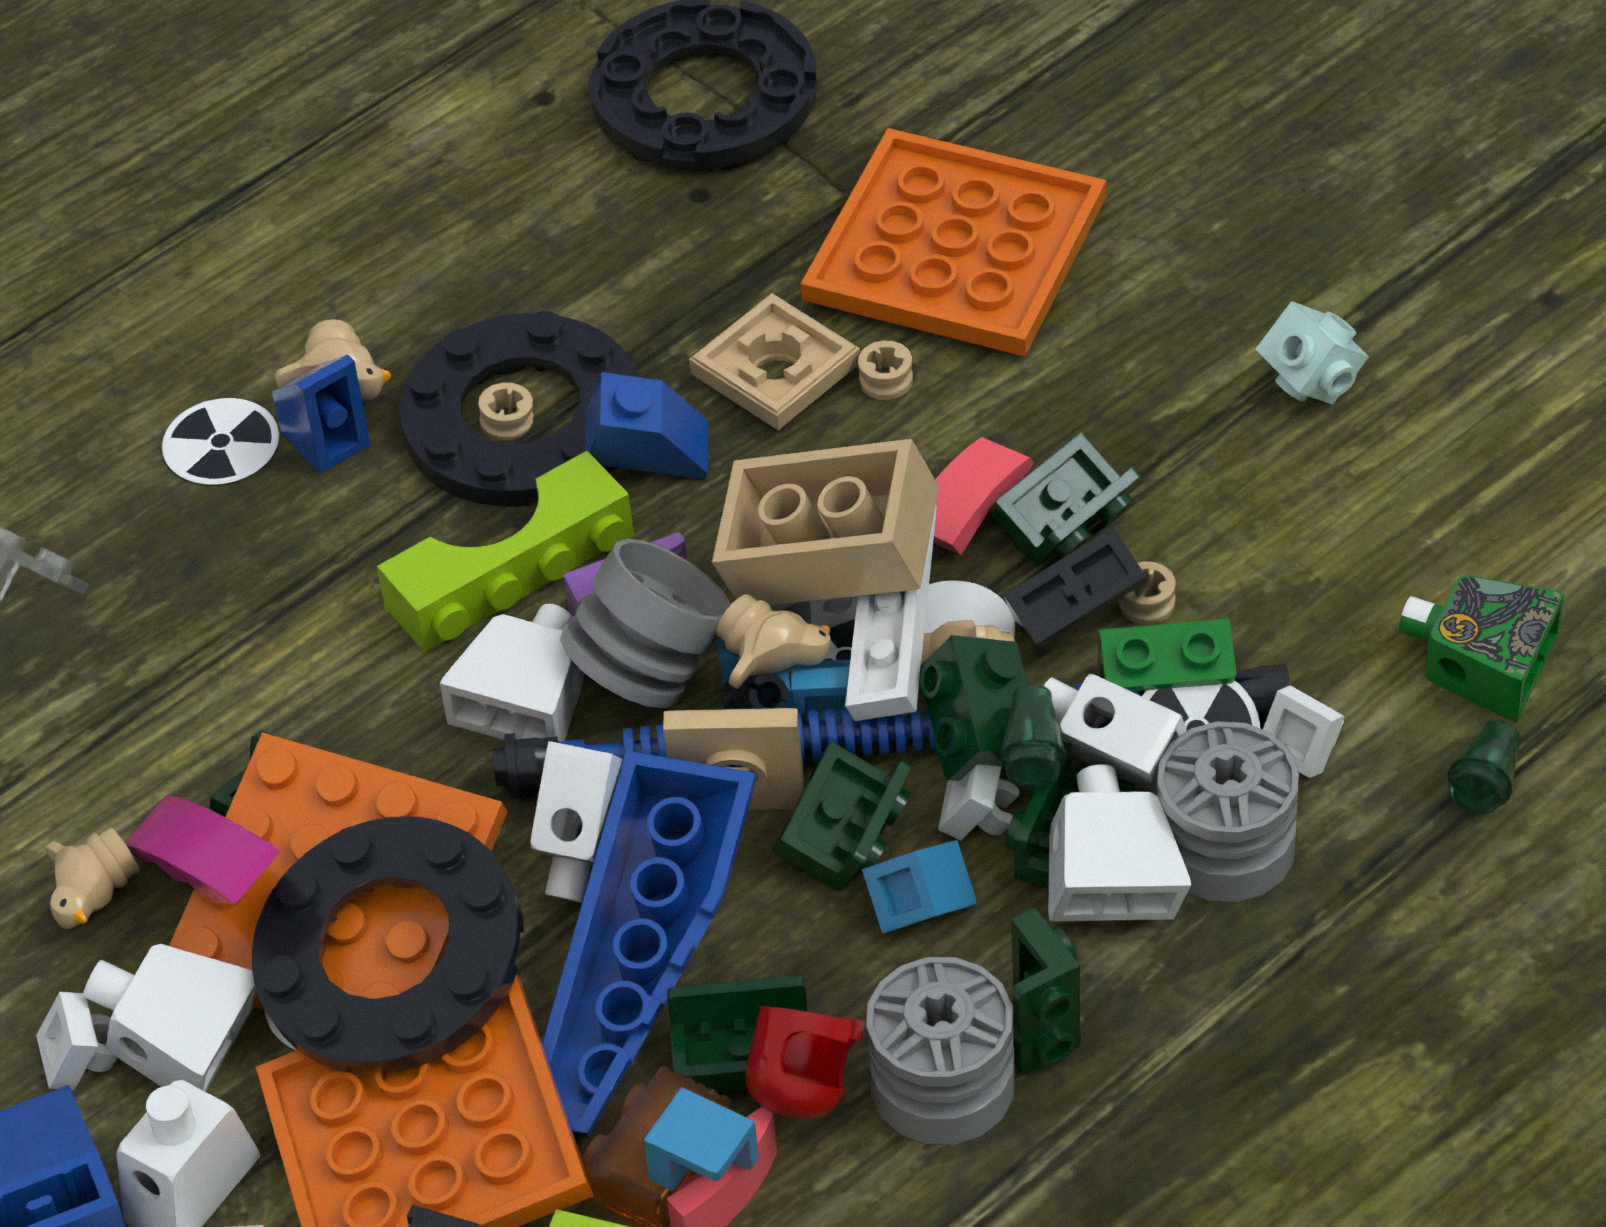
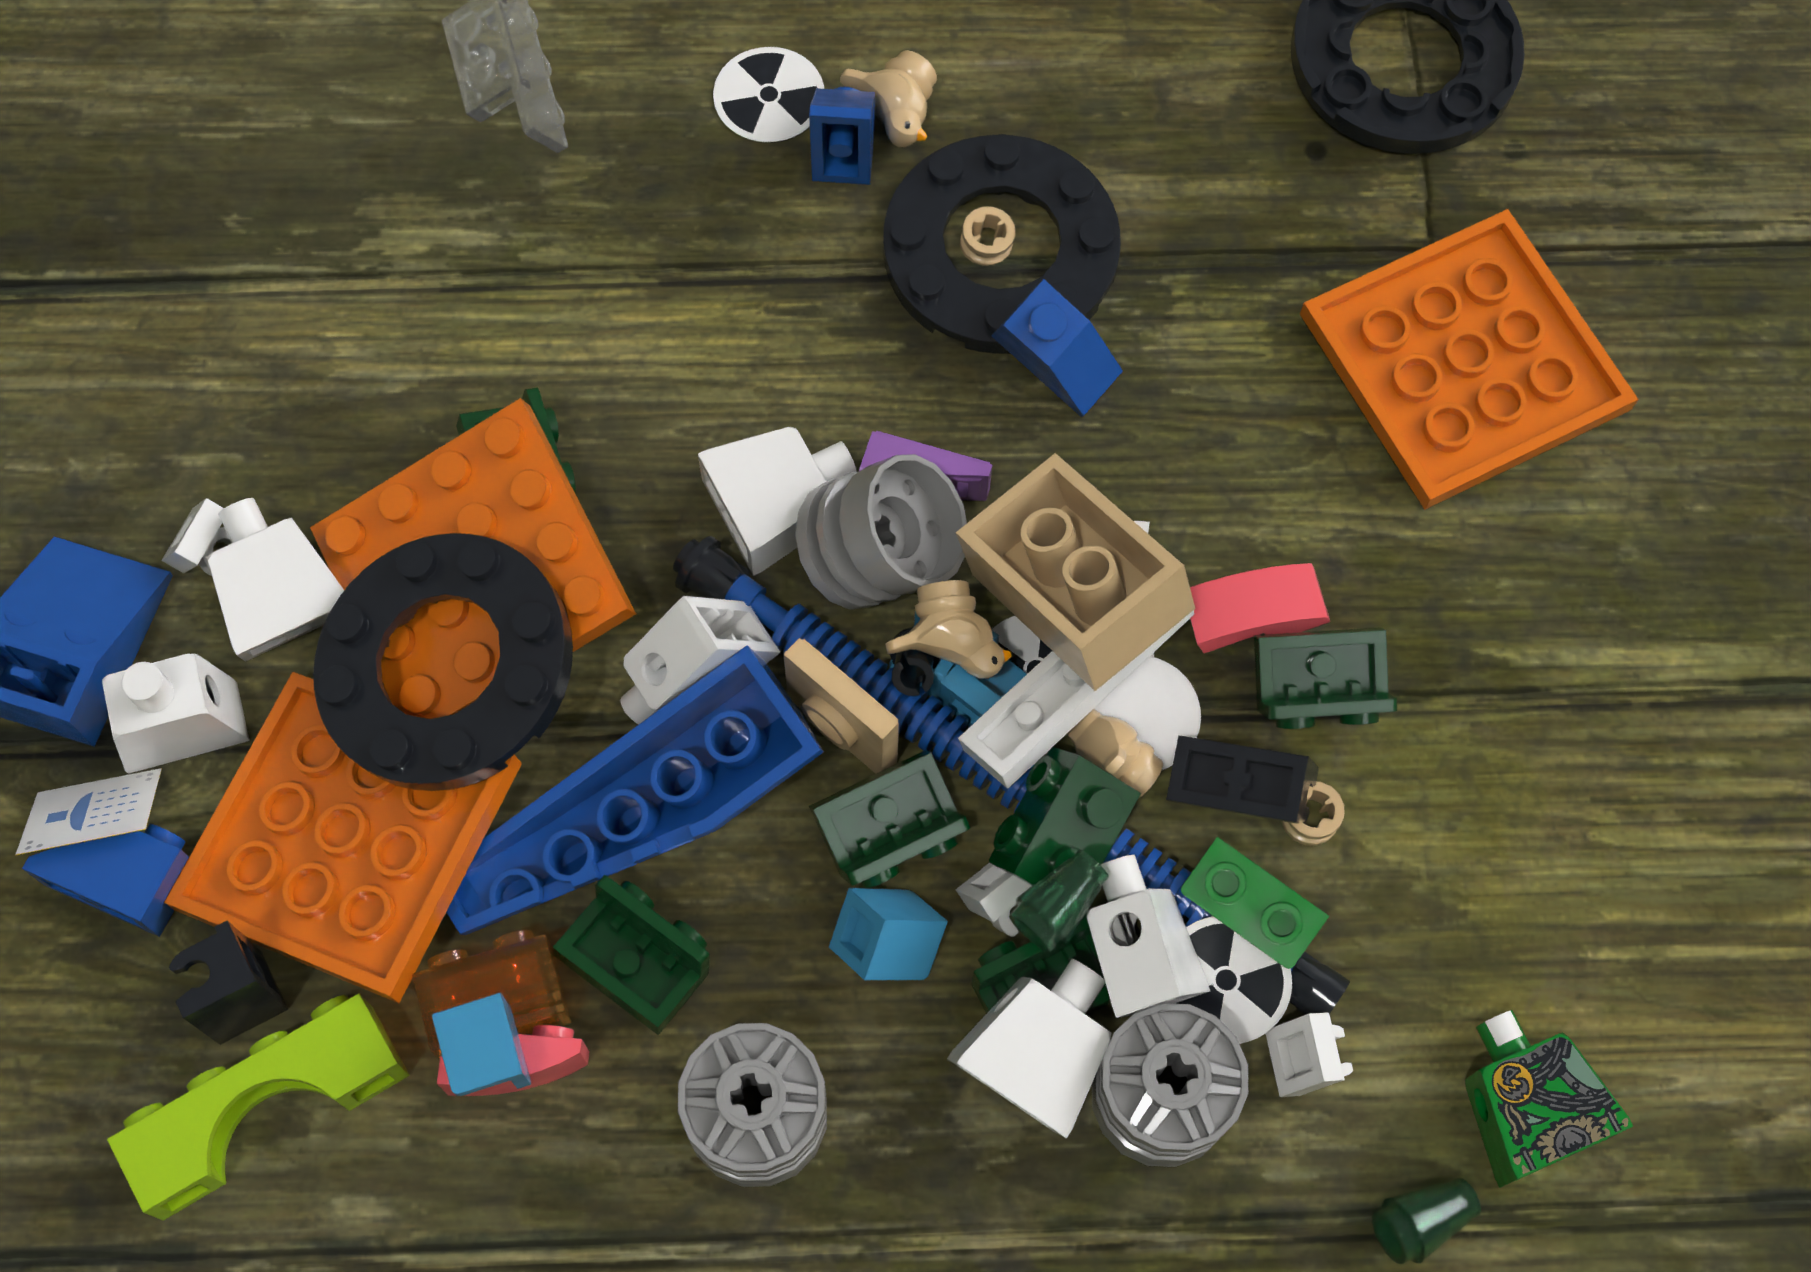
camera: 35 degrees right, 20 degrees up
tan animal [45,827,140,929] -> none
dark pink slope [125,795,280,904] -> none
lime arch [377,451,634,653] -> none
tan piece [689,293,860,430] -> none
red helmet [745,1006,866,1119] -> none
tan bush [858,340,913,400] -> none
dark green bracket [1011,907,1081,1074] -> none
light aqua brick [1255,301,1369,405] -> none

